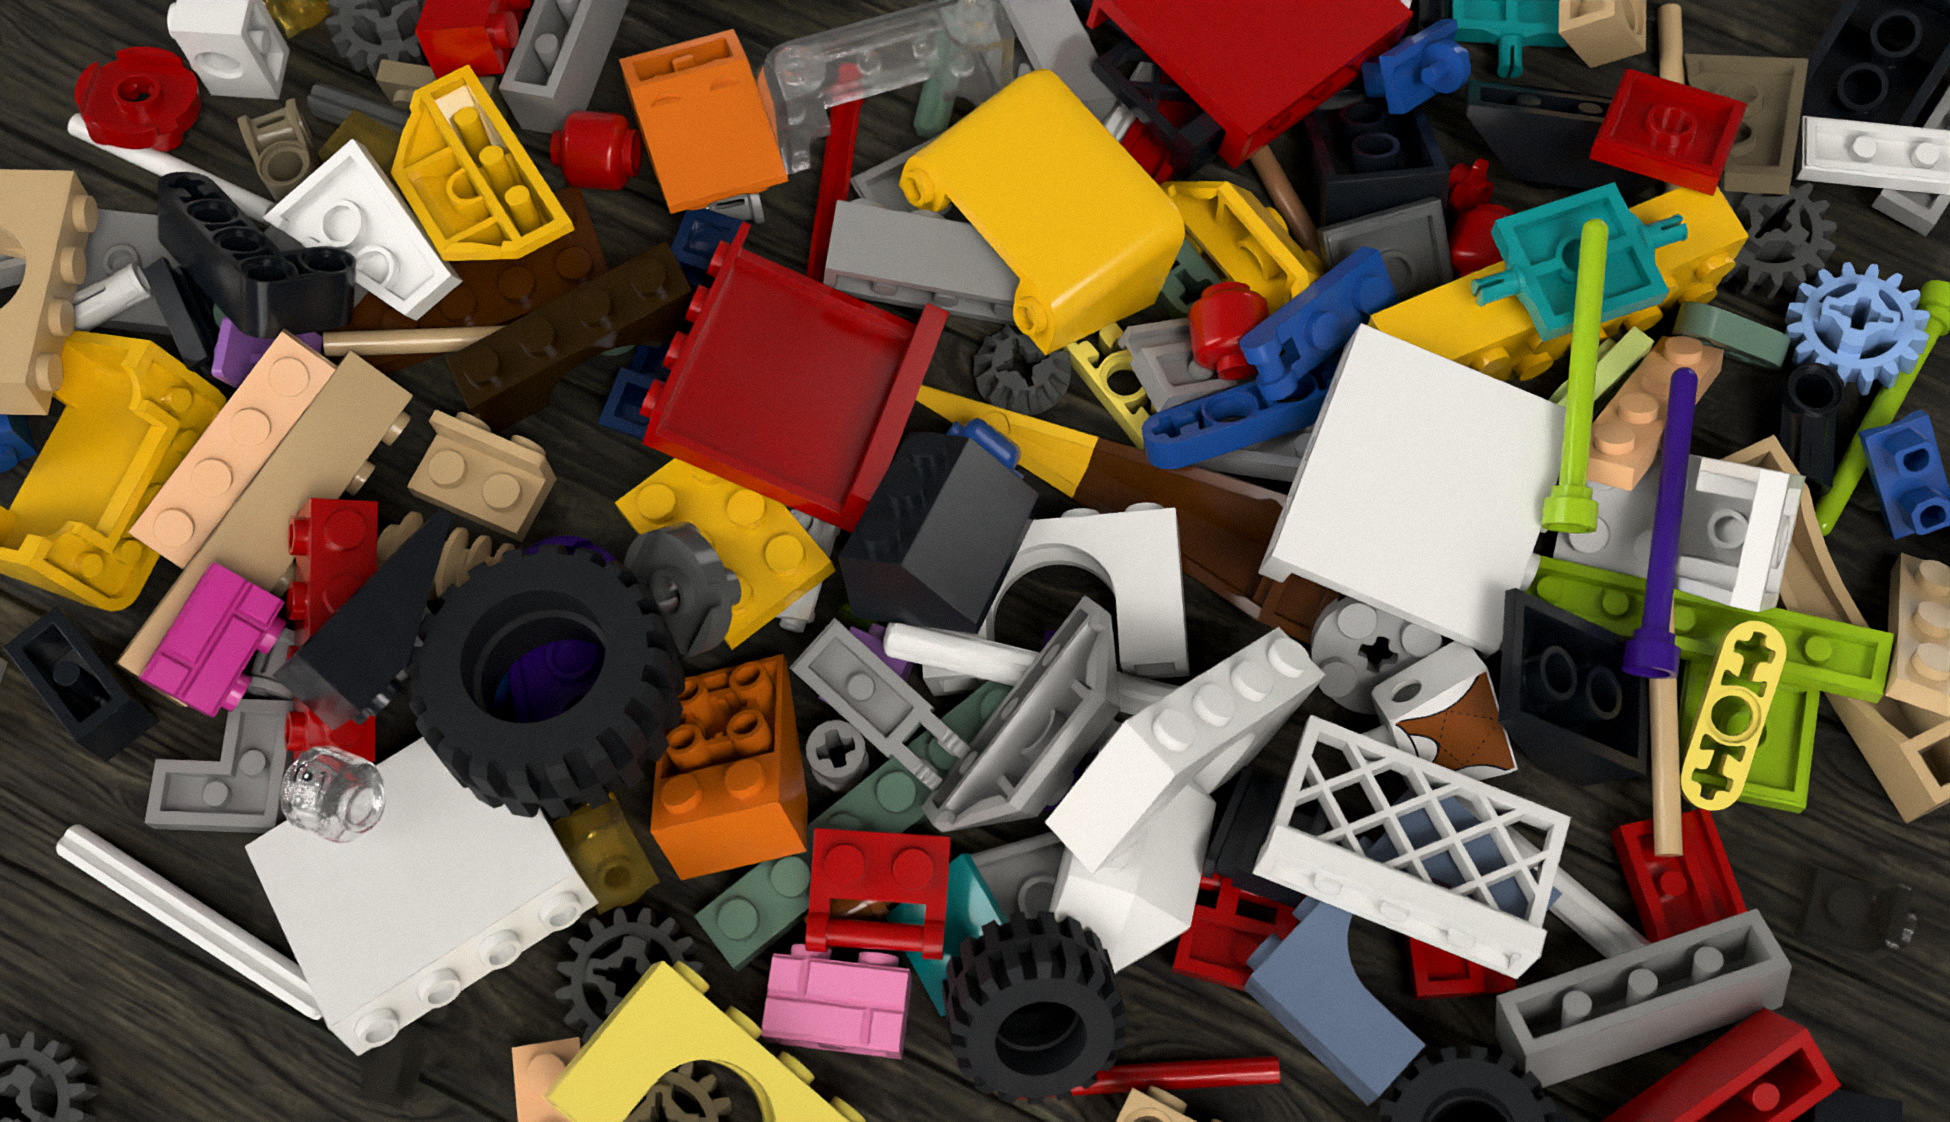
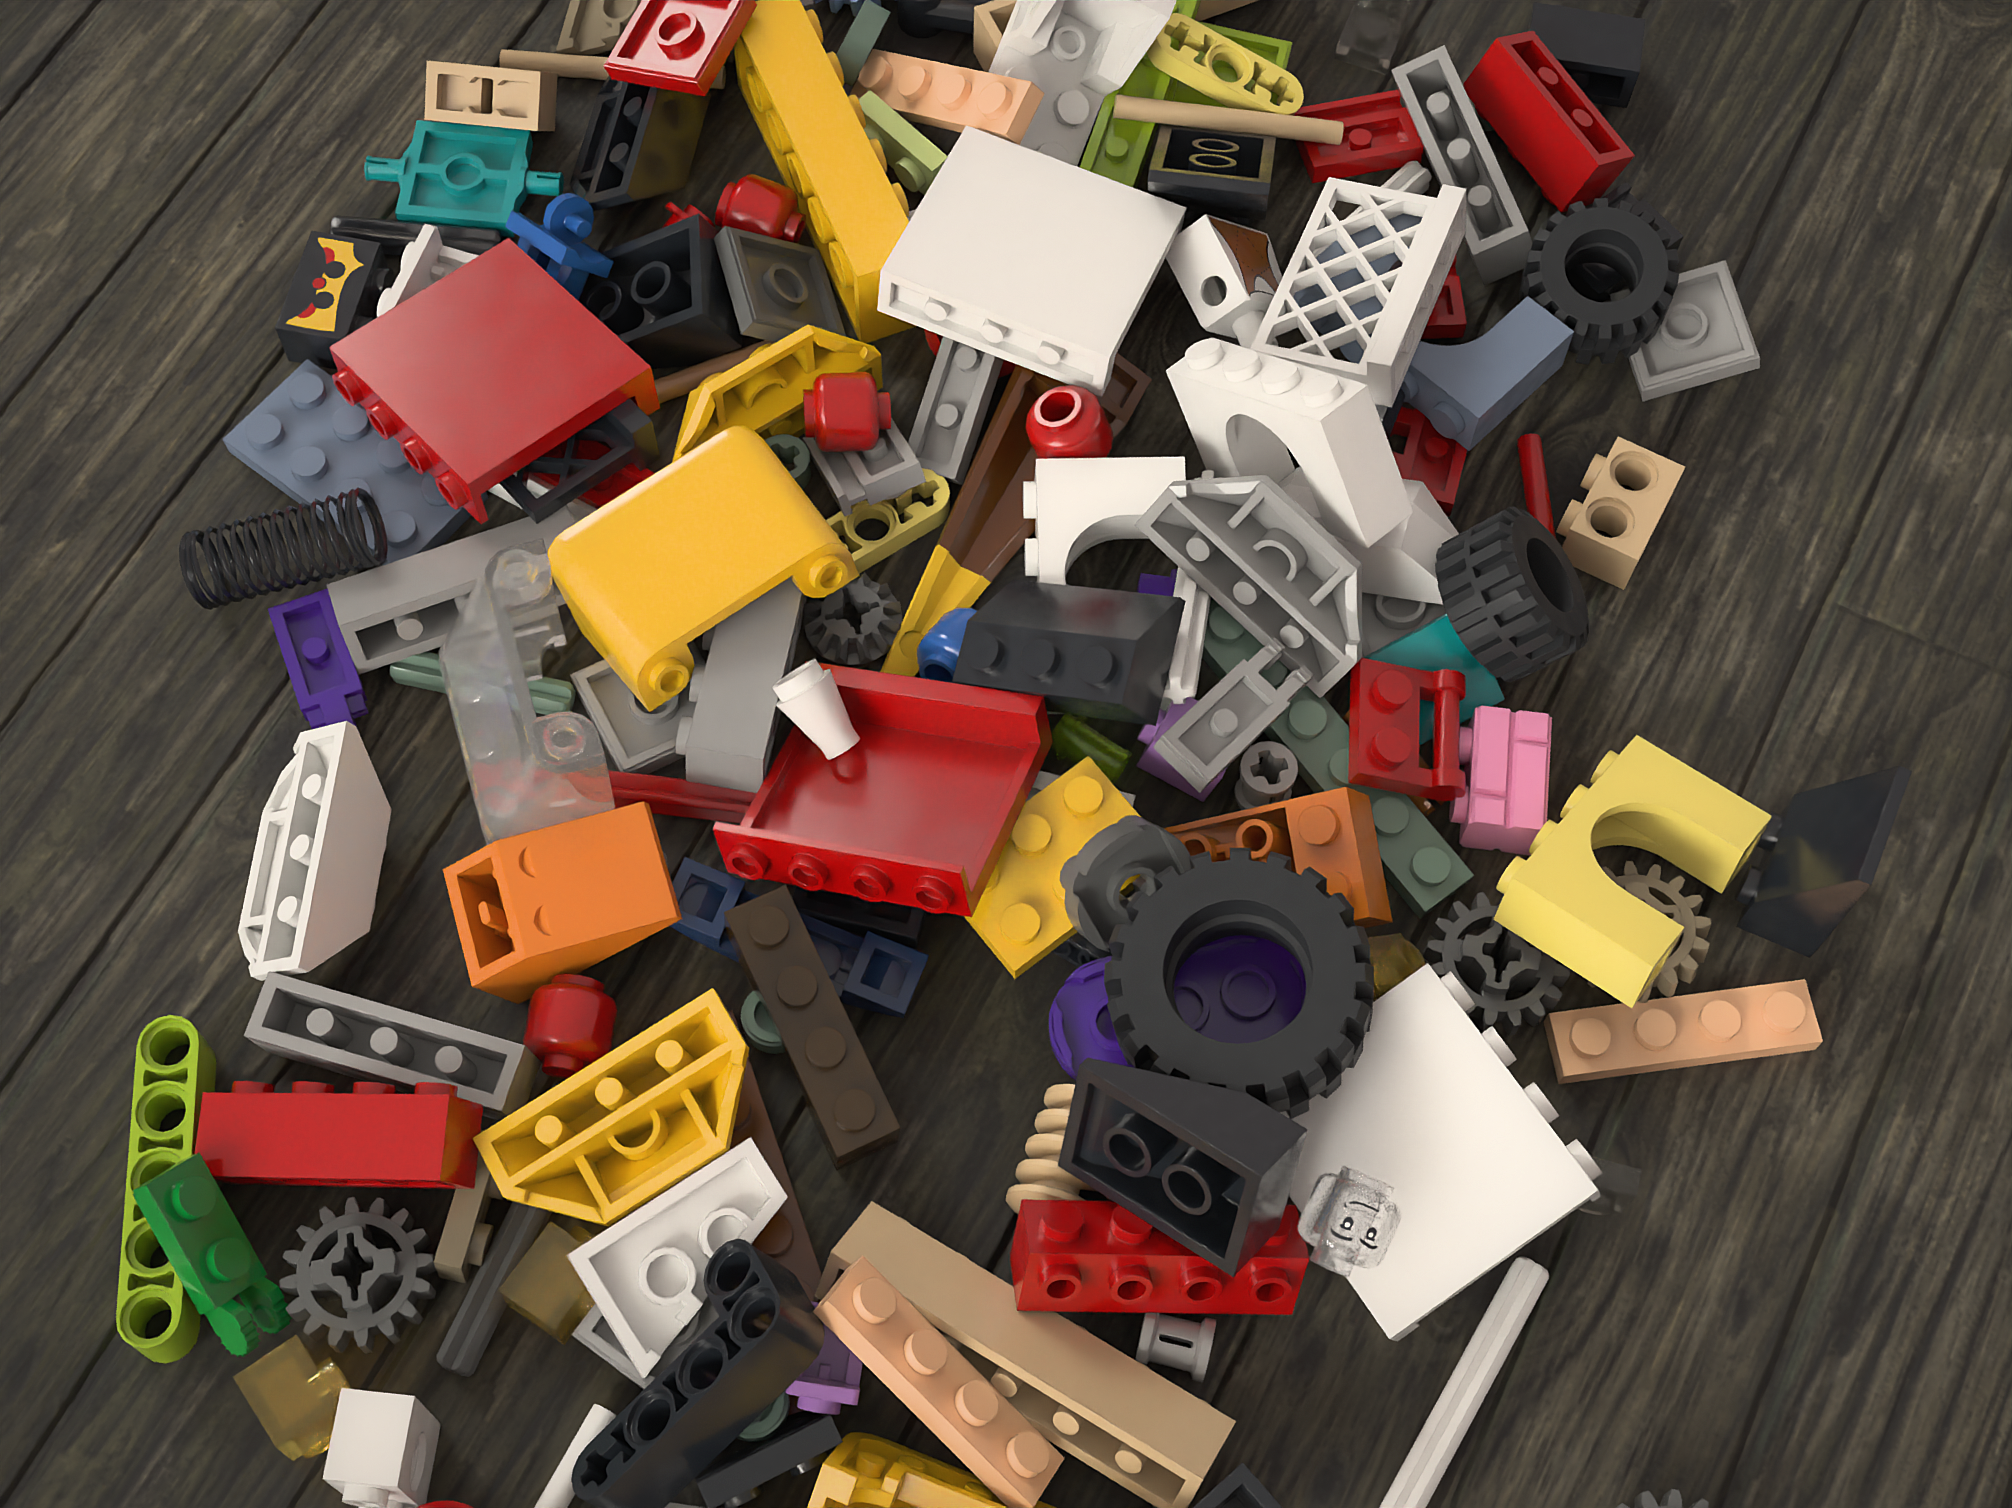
camera: 95 degrees left, 5 degrees down
dark pink brick [138,562,287,717] -> none
light grey plate [145,699,293,833] -> none
dark tan piece [238,98,320,204] -> none
tan bar [323,326,505,357] -> none
tan bracket [407,410,557,542] -> none
blue beam [1141,353,1342,469] -> none
blue plate [1239,246,1400,401] -> none
light grey plate [1311,596,1444,715] -> none
teal plate [1471,182,1688,342] -> none
lime piece [1541,218,1609,534] -> none
dark purple piece [1622,367,1698,679] -> none
none -> white cone [772,659,860,760]
none -> red head [1025,385,1113,459]

